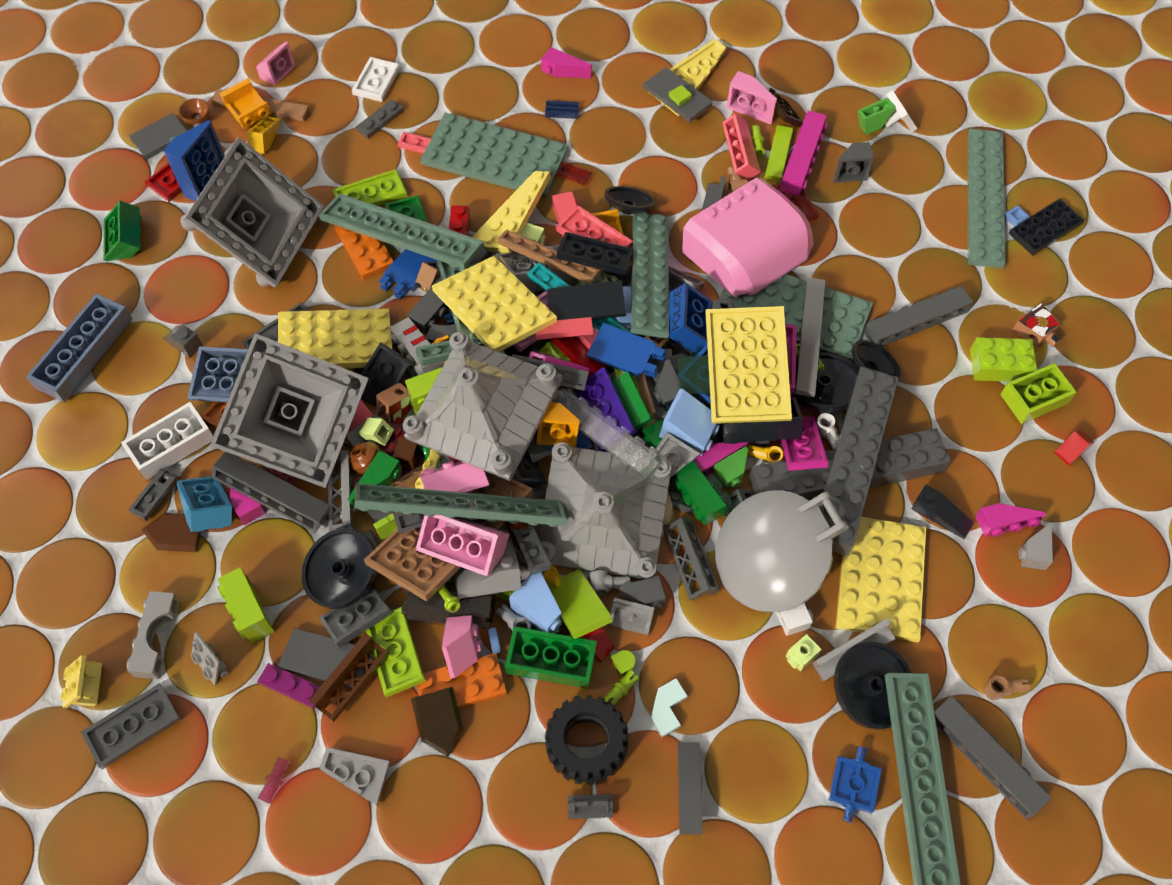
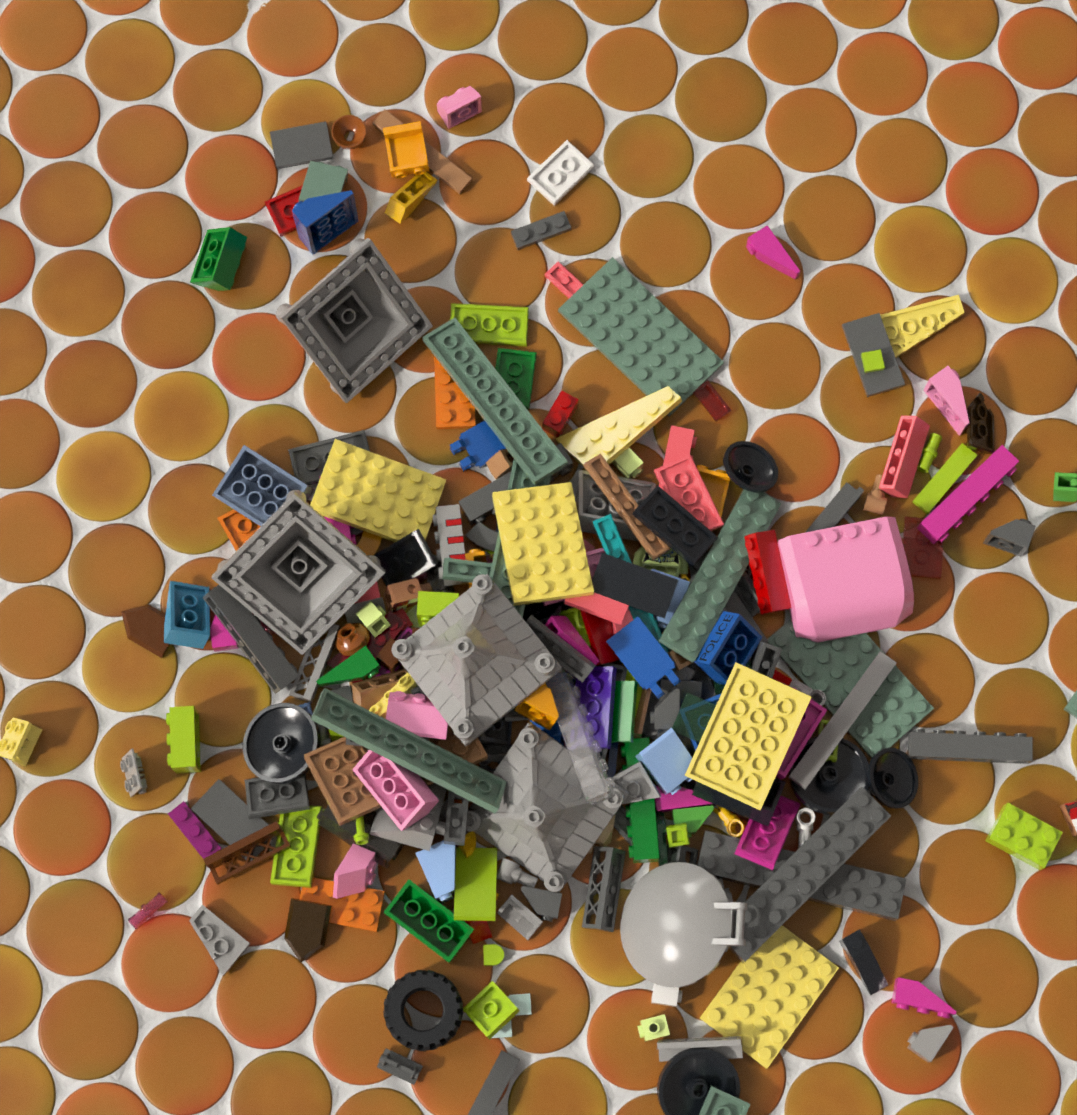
camera: 25 degrees right, 15 degrees up
sand blue brick [26,294,133,403] -> none
dark grey plate [81,683,181,769] -> none
white brick [121,402,213,480] -> none
light grey arch [127,591,180,679] -> none
dark grey plate [128,468,180,521] -> none
dark grey slope [163,325,203,358] -> none
medium blue tile [488,628,501,654] -> none
light grey pin [496,604,531,631] -> none
dark blue tile [545,100,579,119] -> none
lime pin [604,670,639,705] -> none
lime brick [1000,363,1077,424] -> none
slope [1054,430,1095,466] -> none
none -> lime plate [463,981,520,1040]
none -> lime tile [666,823,689,848]
none -> red brick [744,530,792,615]

